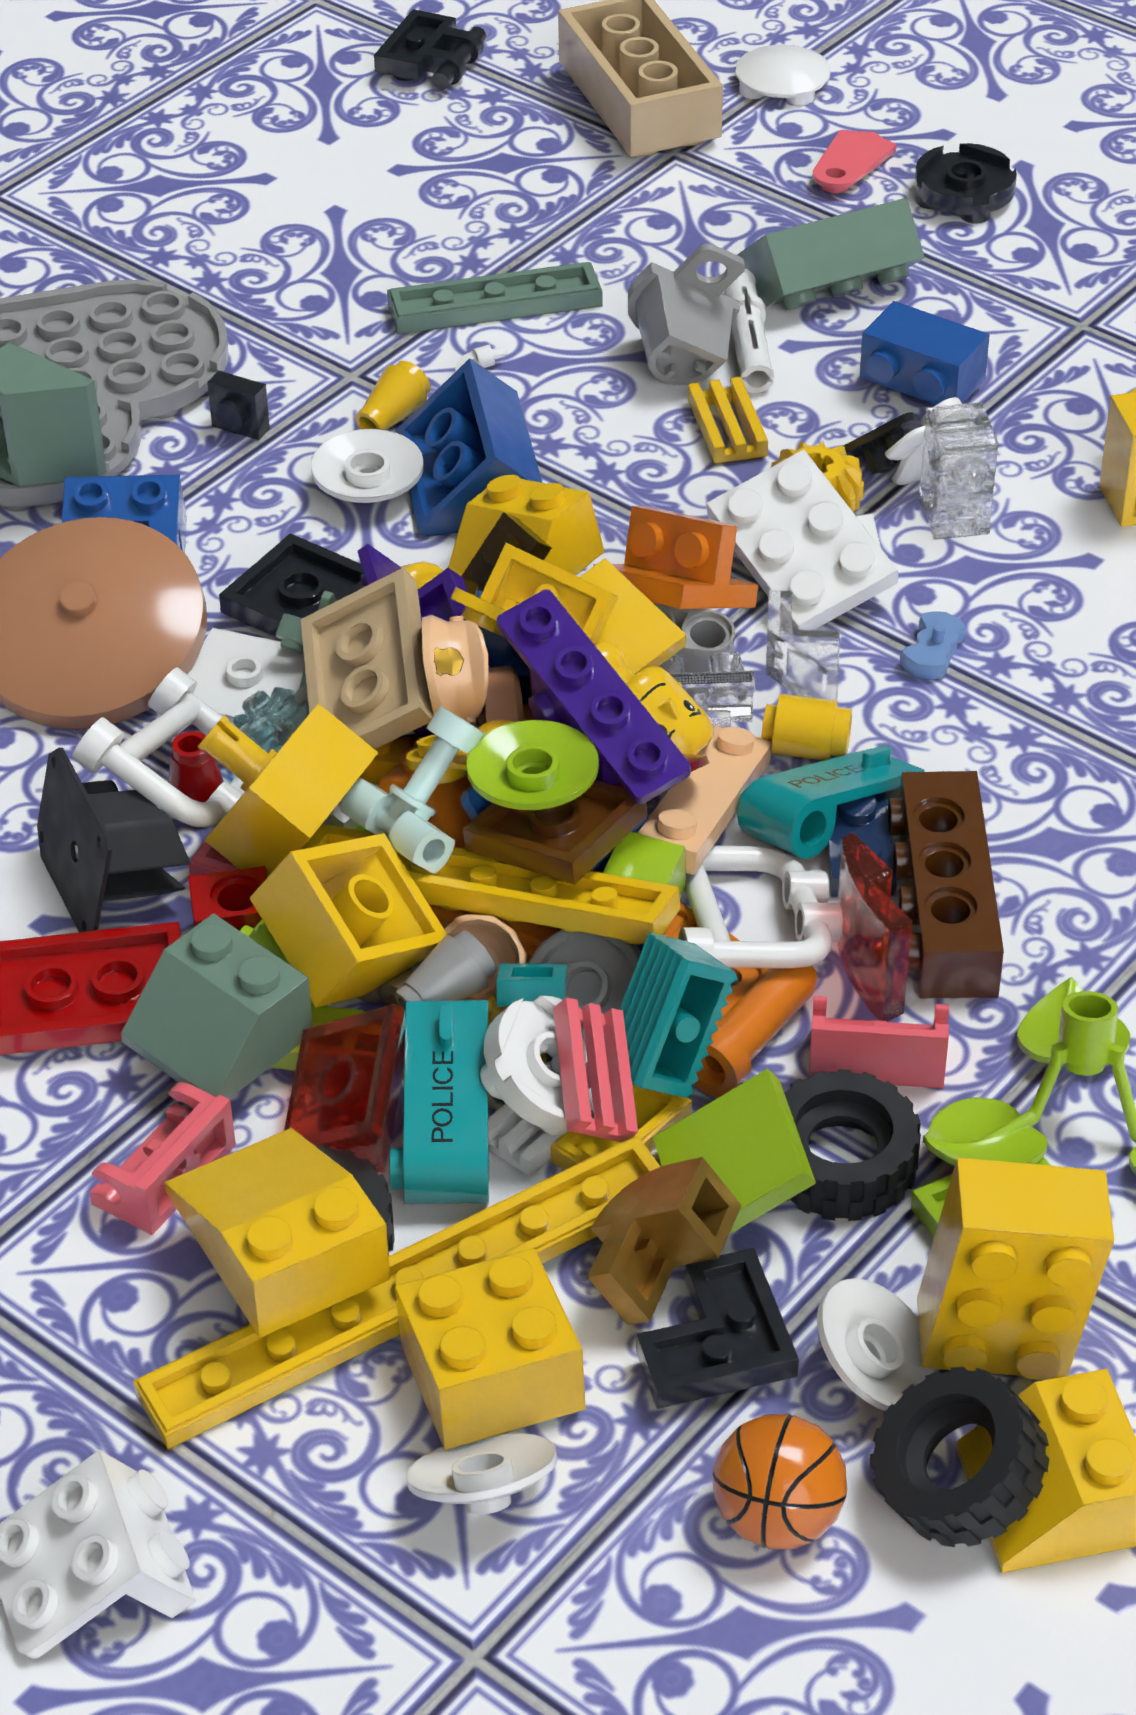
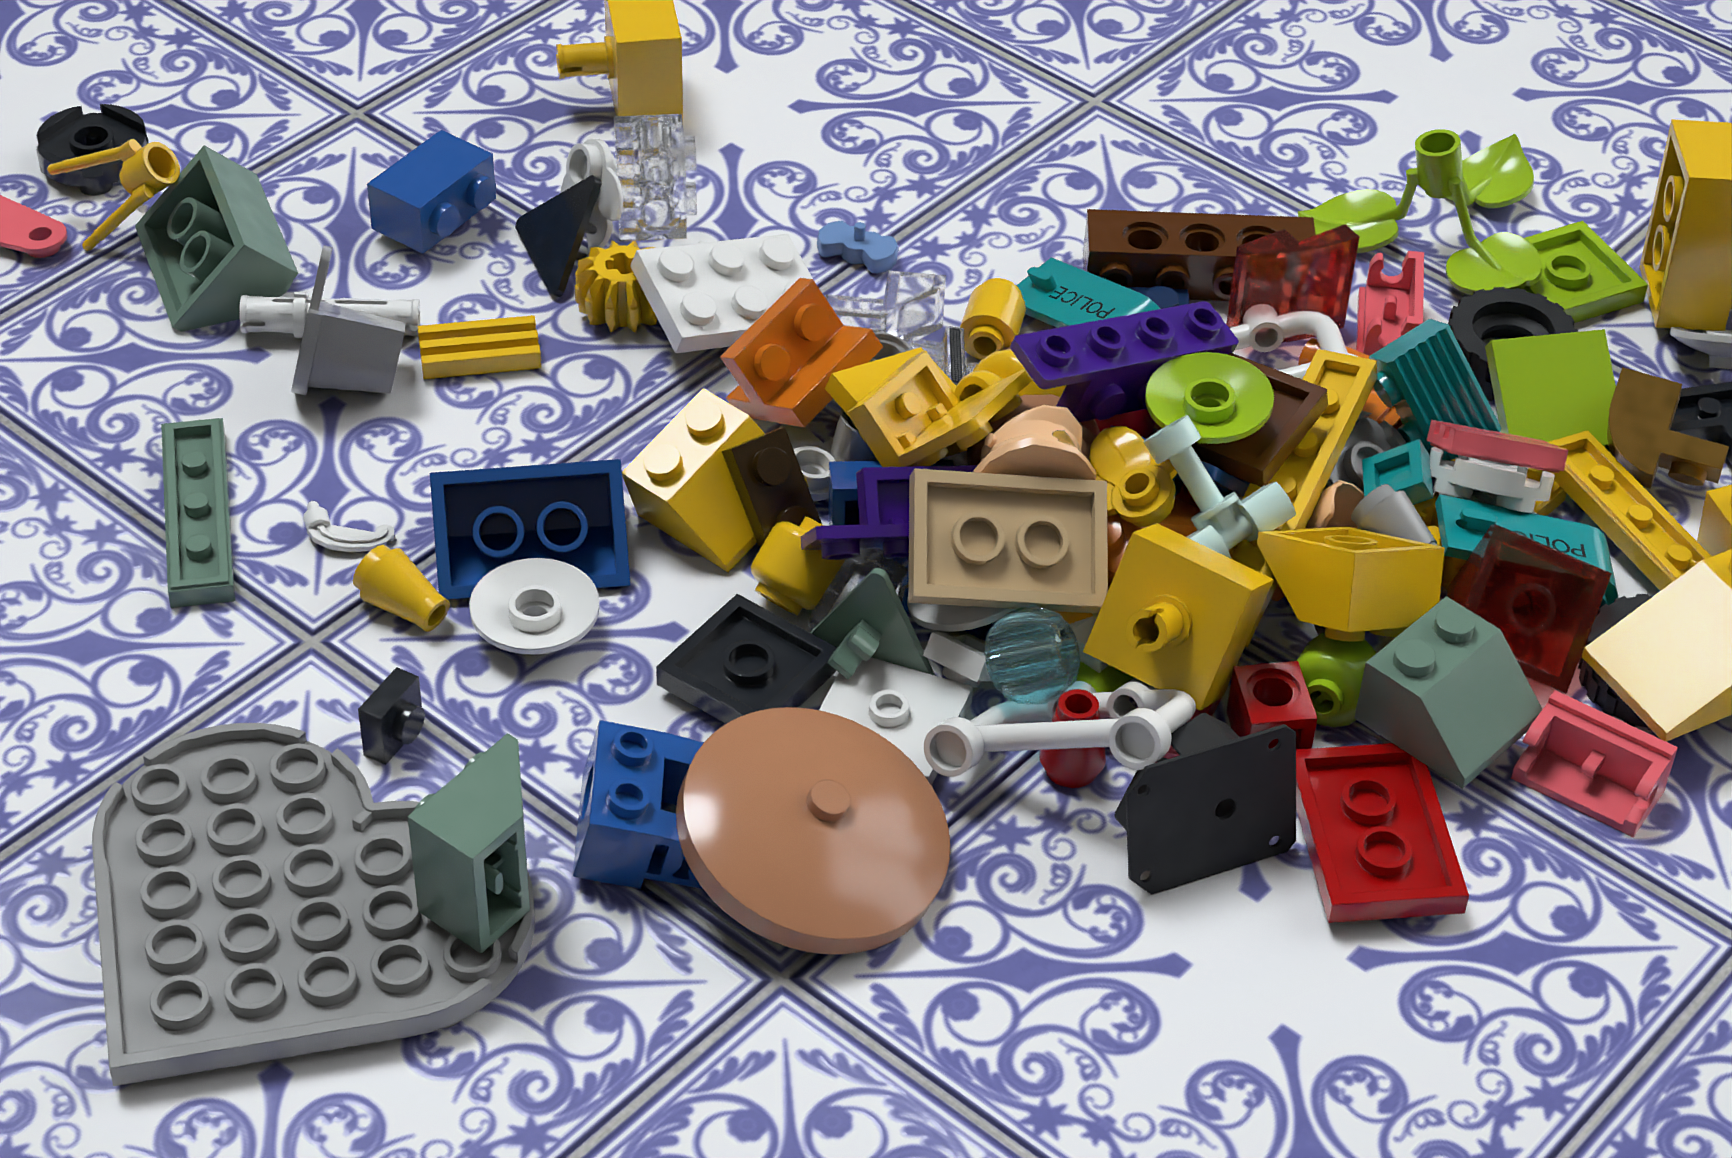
camera: 90 degrees left, 0 degrees up
none -> yellow plant [47,139,180,251]

